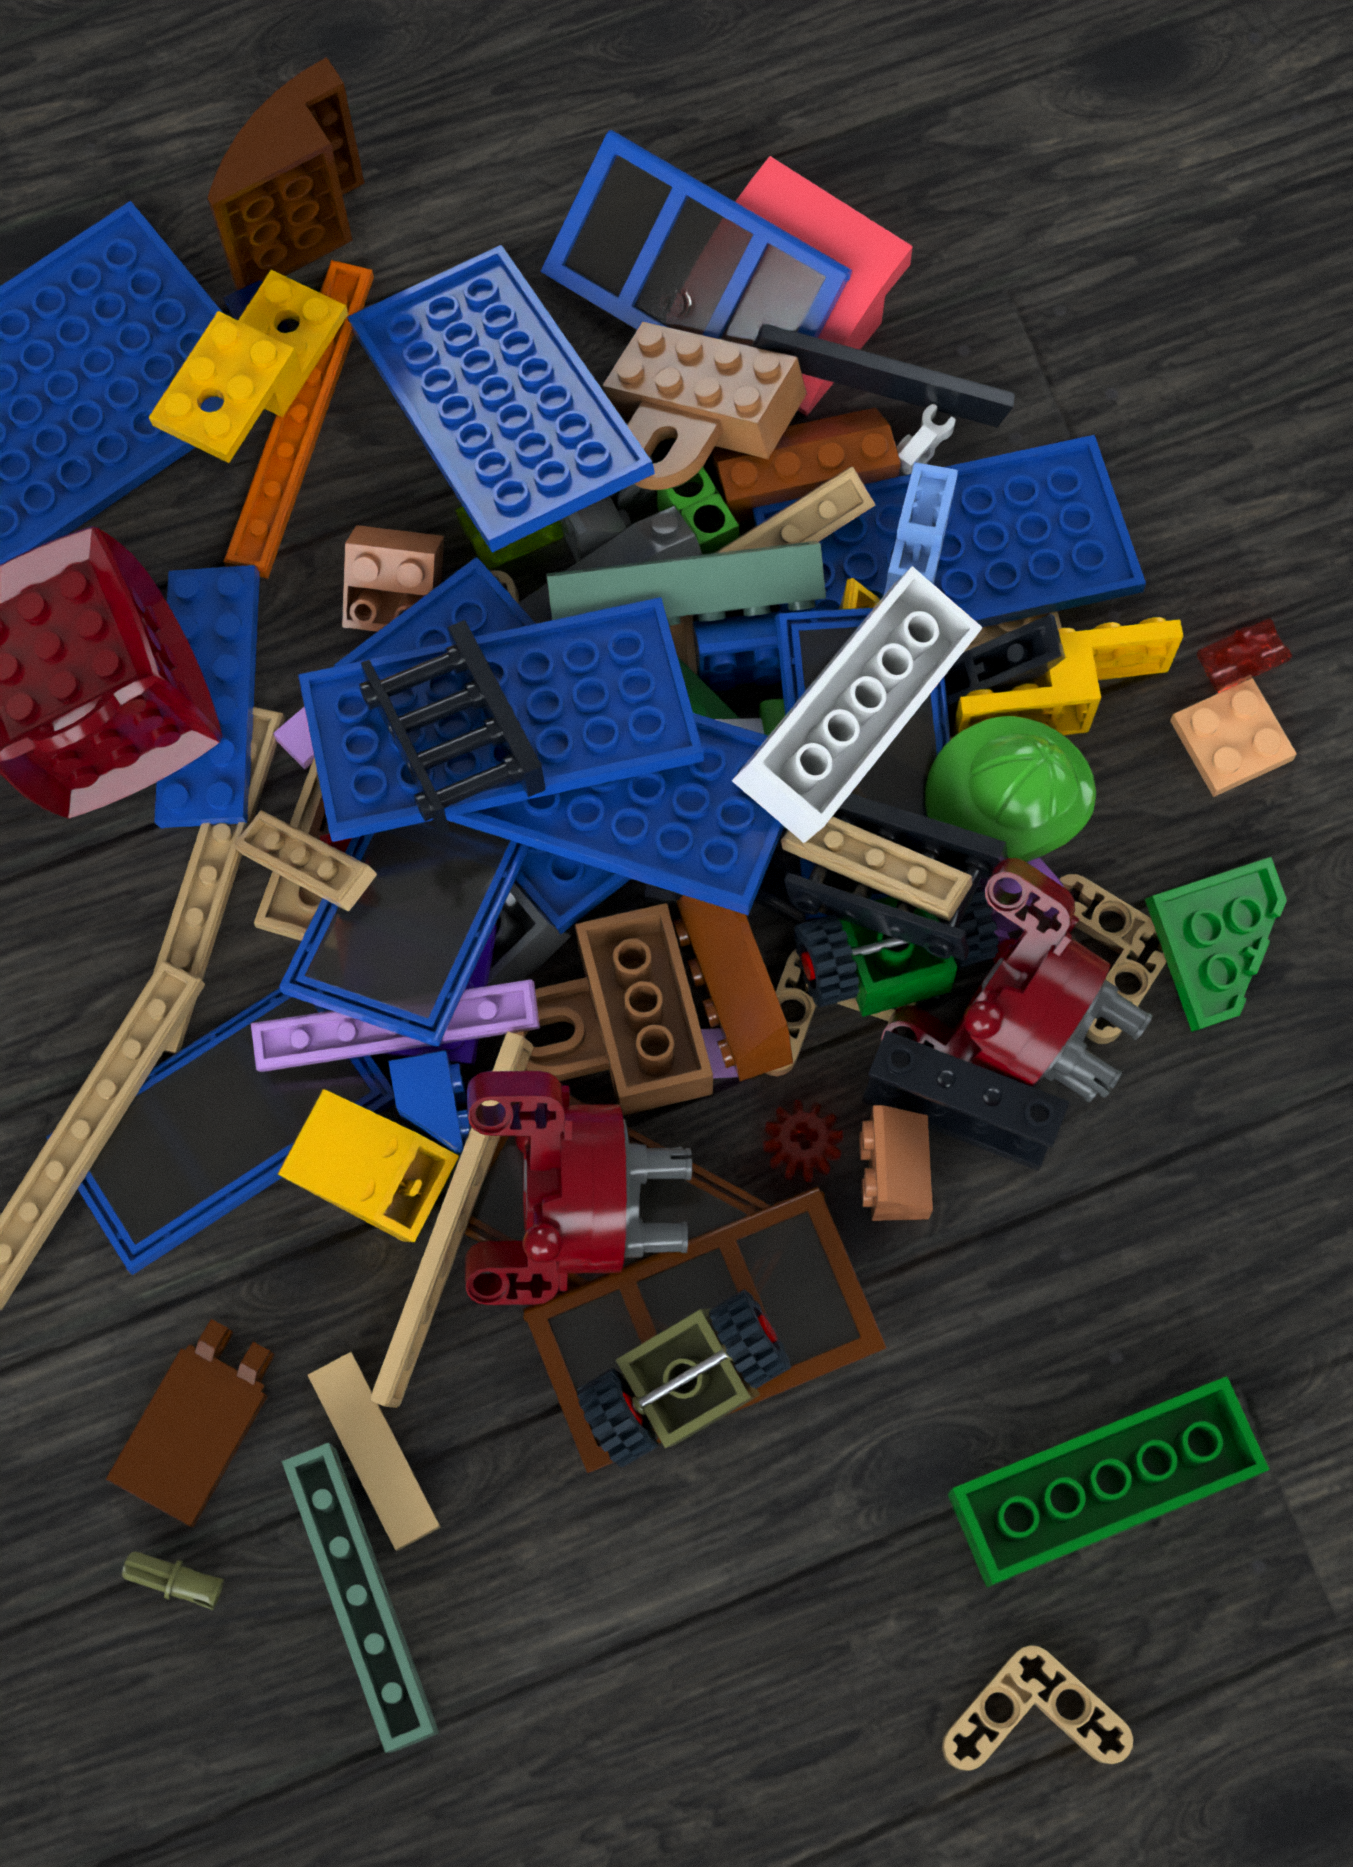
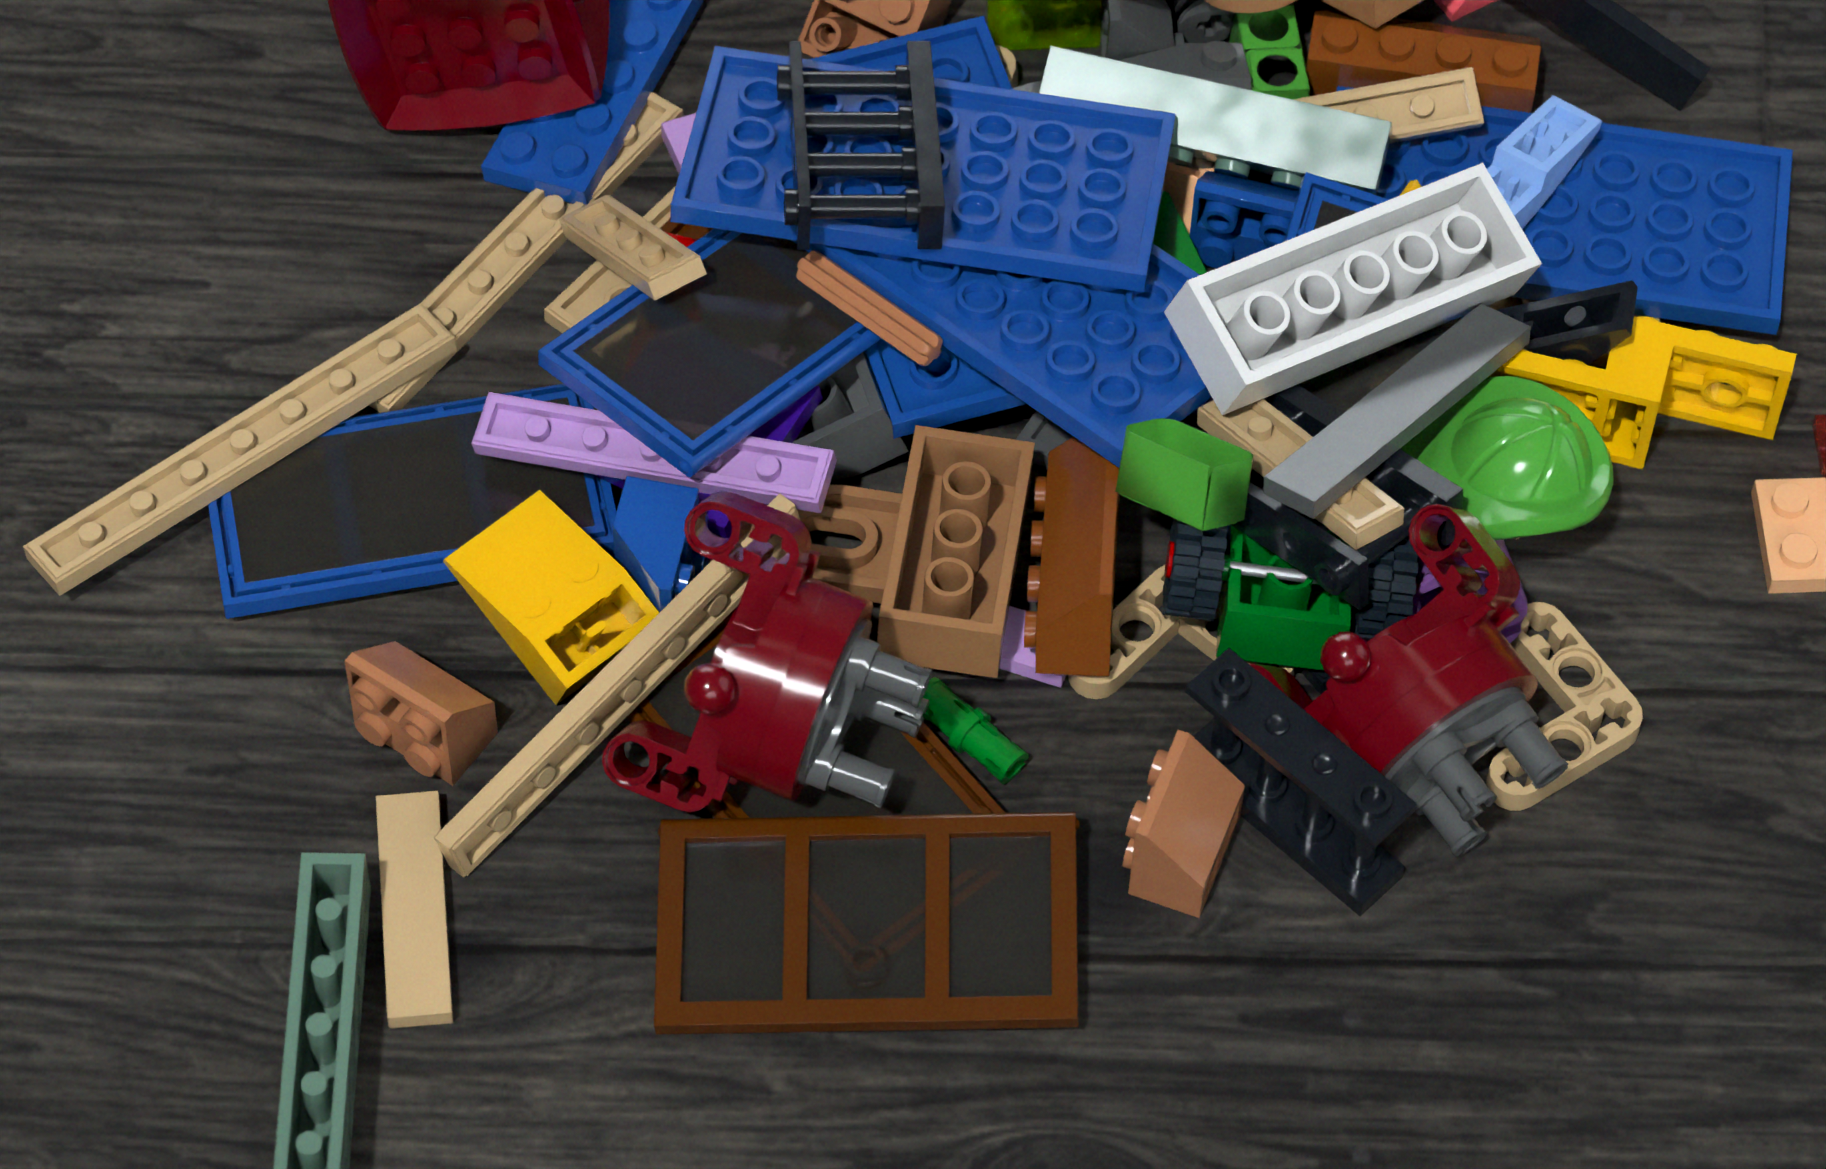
camera: 20 degrees right, 15 degrees down
reddish brown tile [106,1319,275,1527] -> none
olive axle [122,1551,224,1610] -> none
brick [577,1289,791,1467] -> none
clear red gear [762,1100,844,1182] -> none
white plate [897,404,956,477] -> none
green plate [1145,857,1287,1032] -> none
none -> nougat slope [344,641,498,786]
none -> nougat axle [796,250,943,366]
none -> green pin [923,677,1029,784]
none -> bright green piece [1115,418,1253,531]
none -> tile [1263,303,1531,519]

